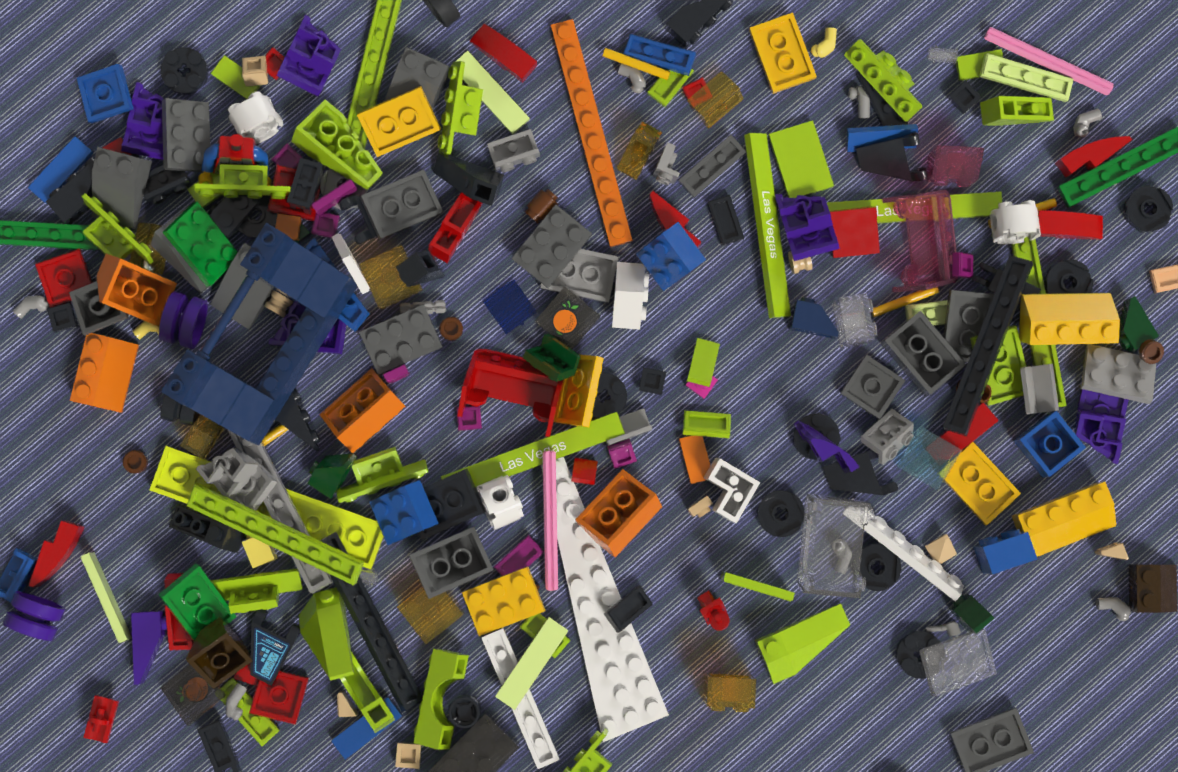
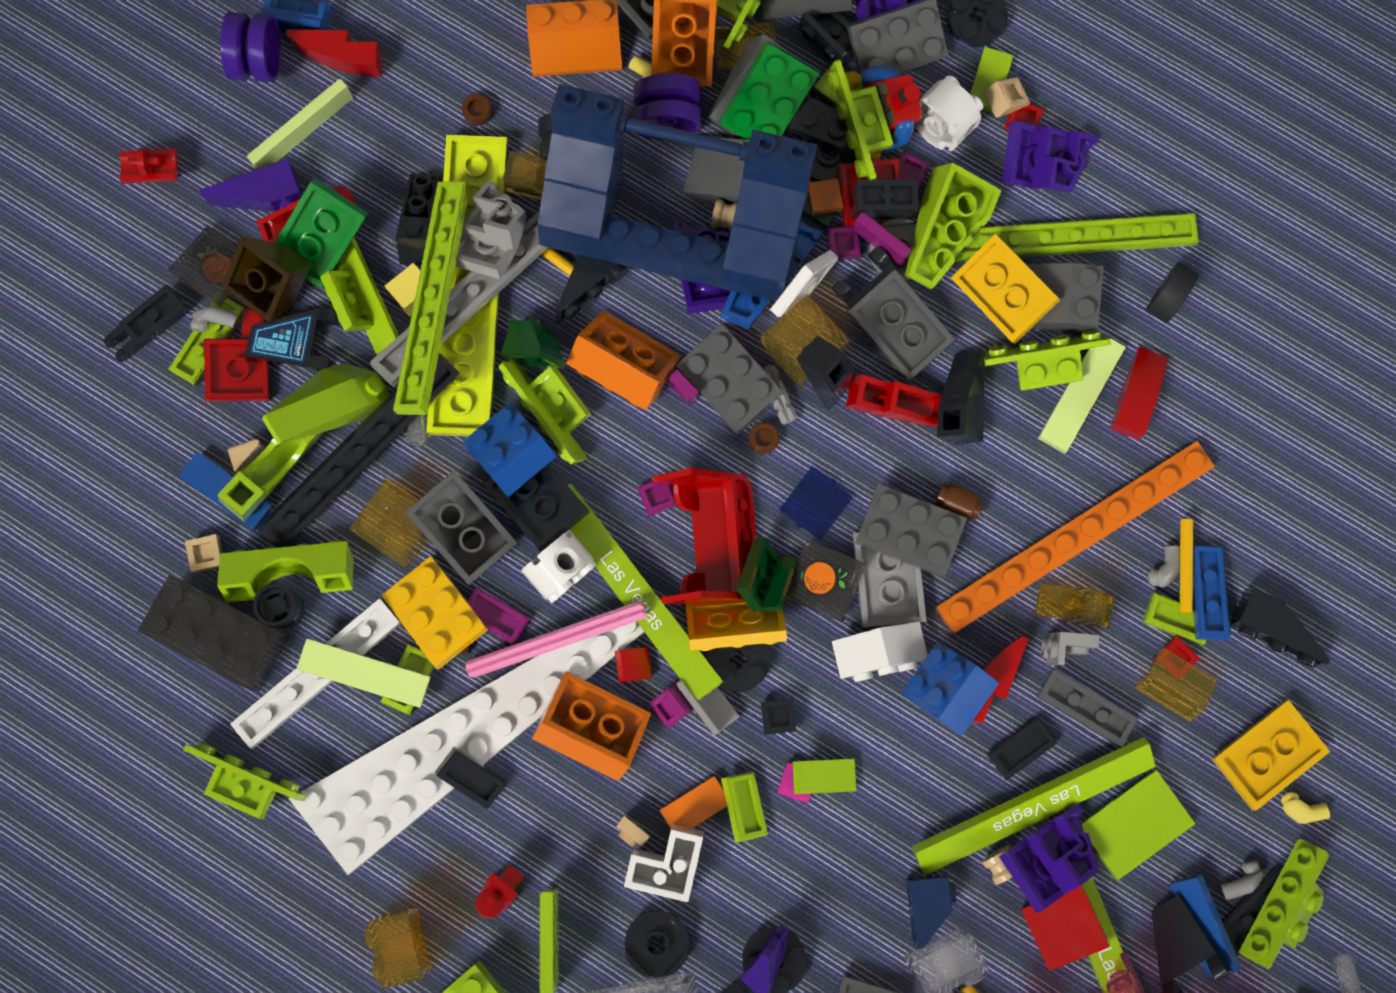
camera: 80 degrees right, 5 degrees down
light grey bracket [487,129,540,173] -> none

